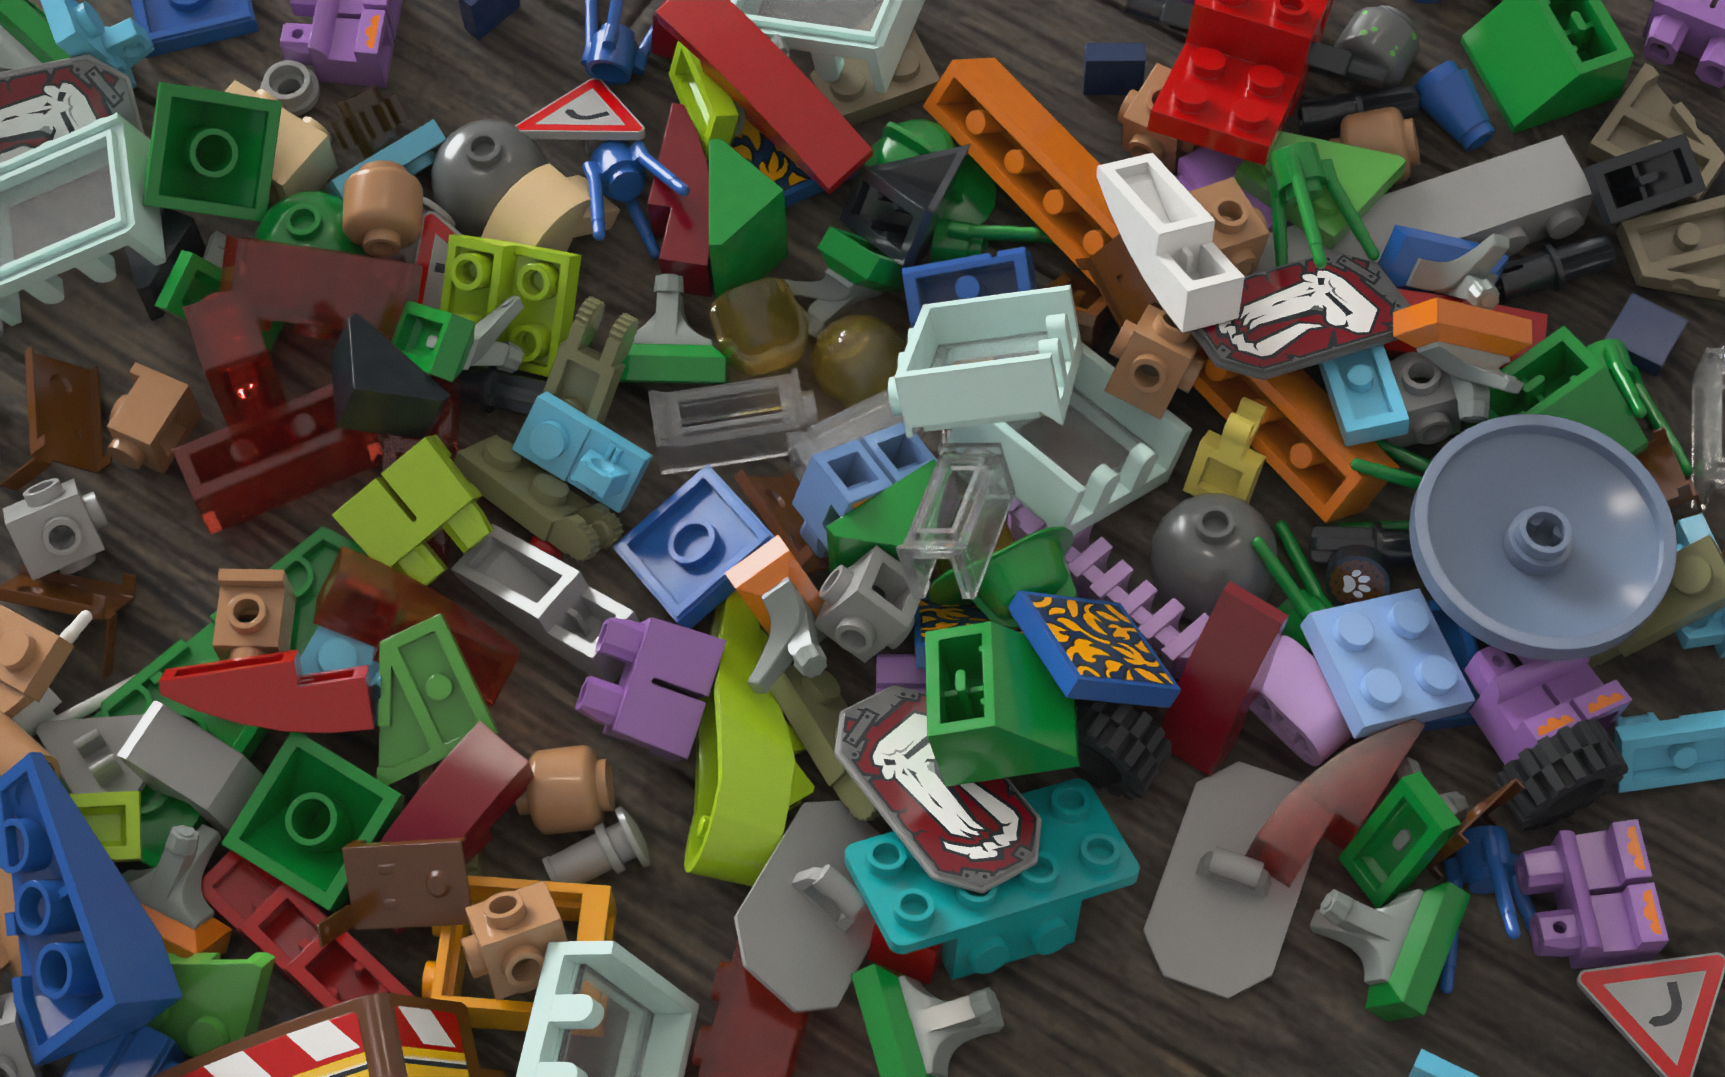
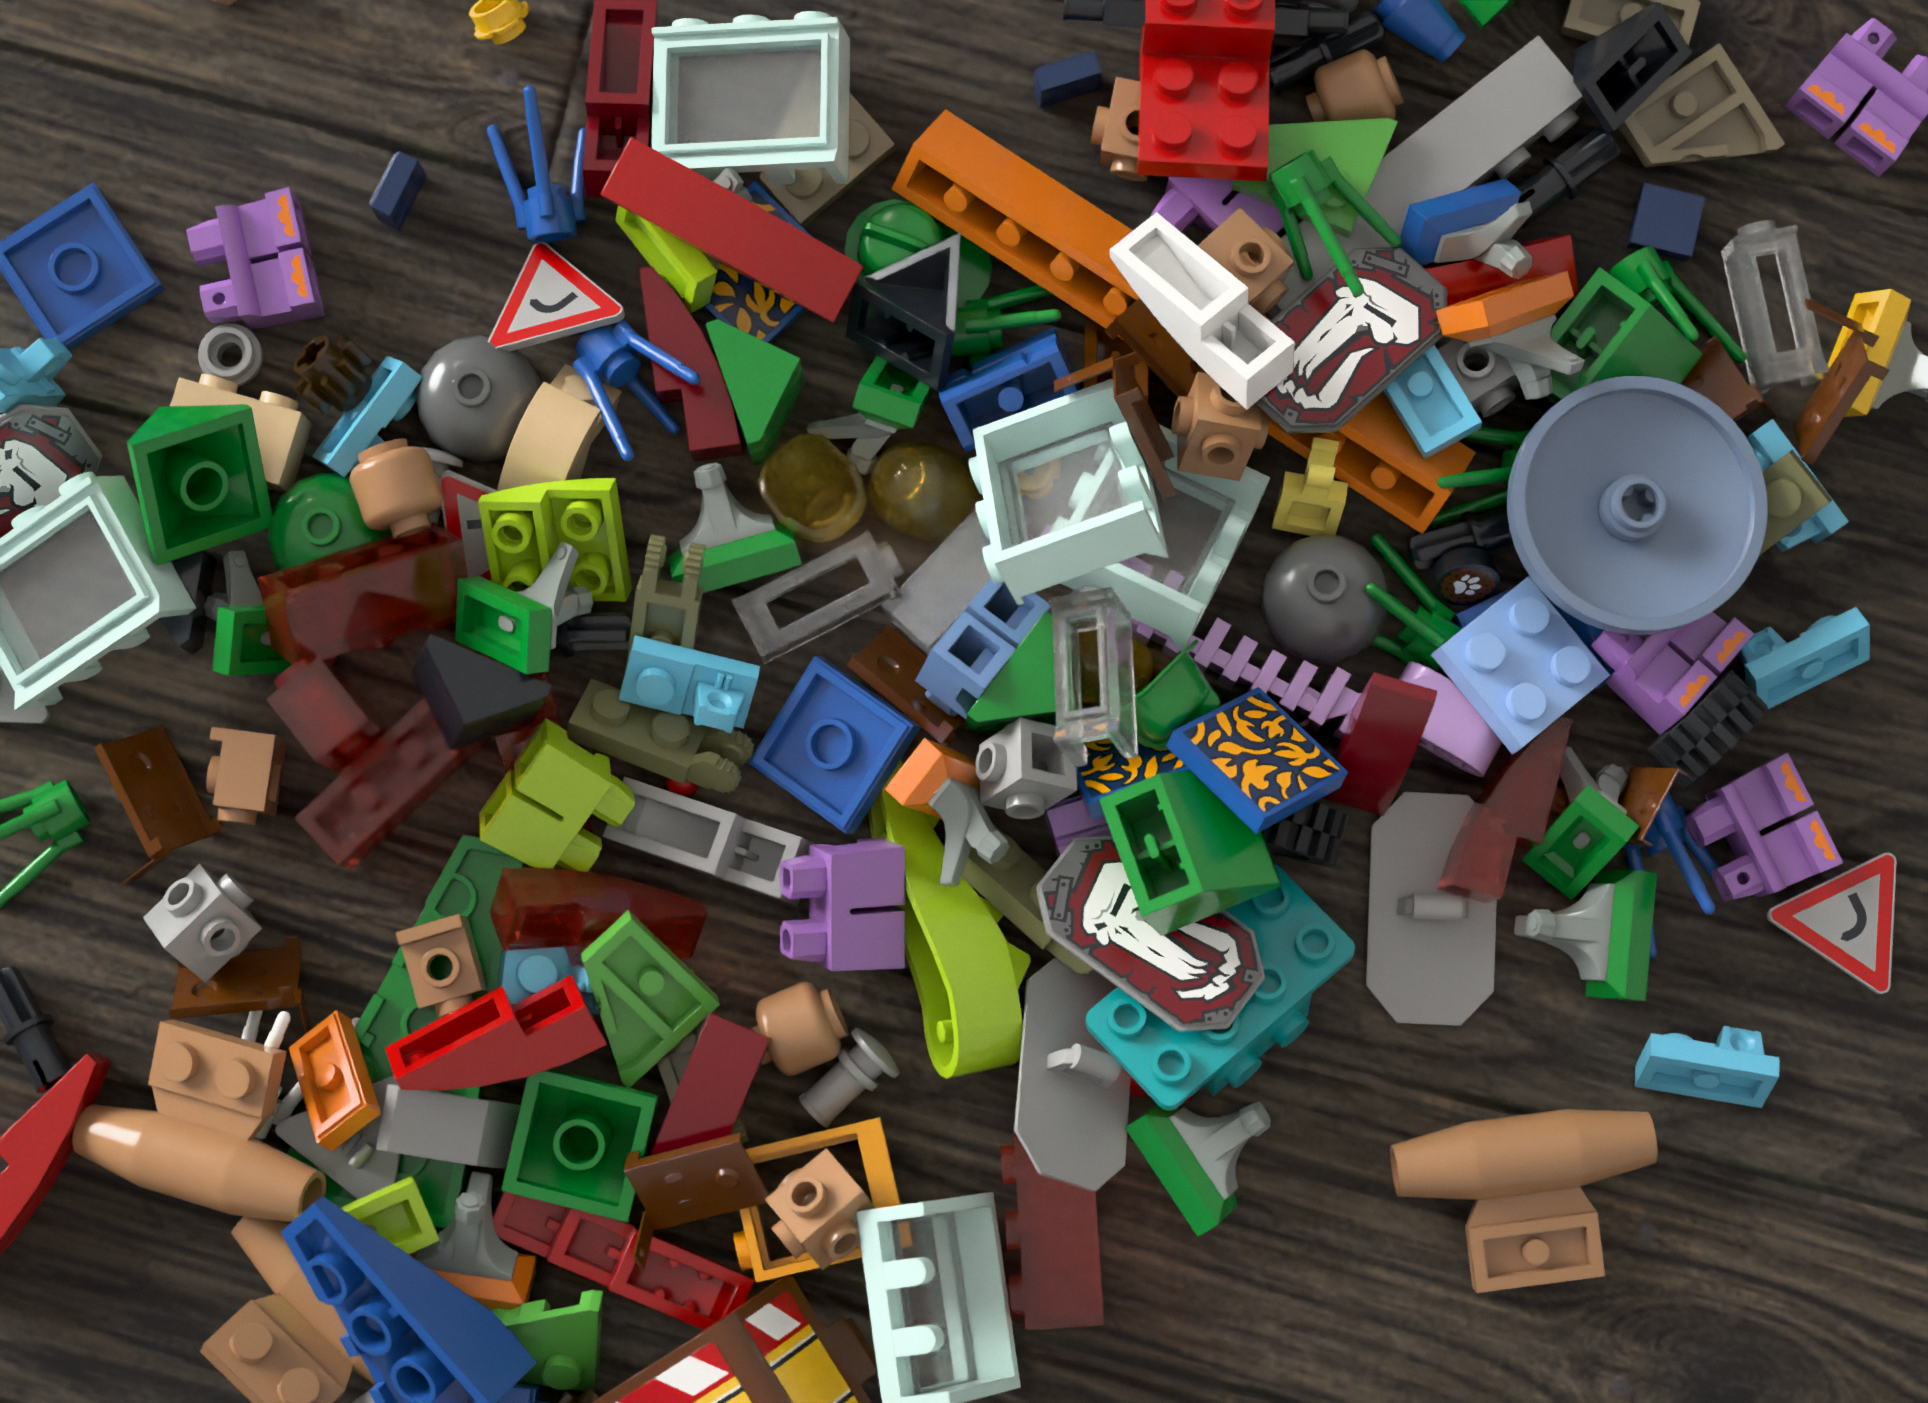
camera: 25 degrees left, 20 degrees up
none -> orange plate [288,1010,381,1151]
none -> reddish brown piece [1054,351,1177,499]

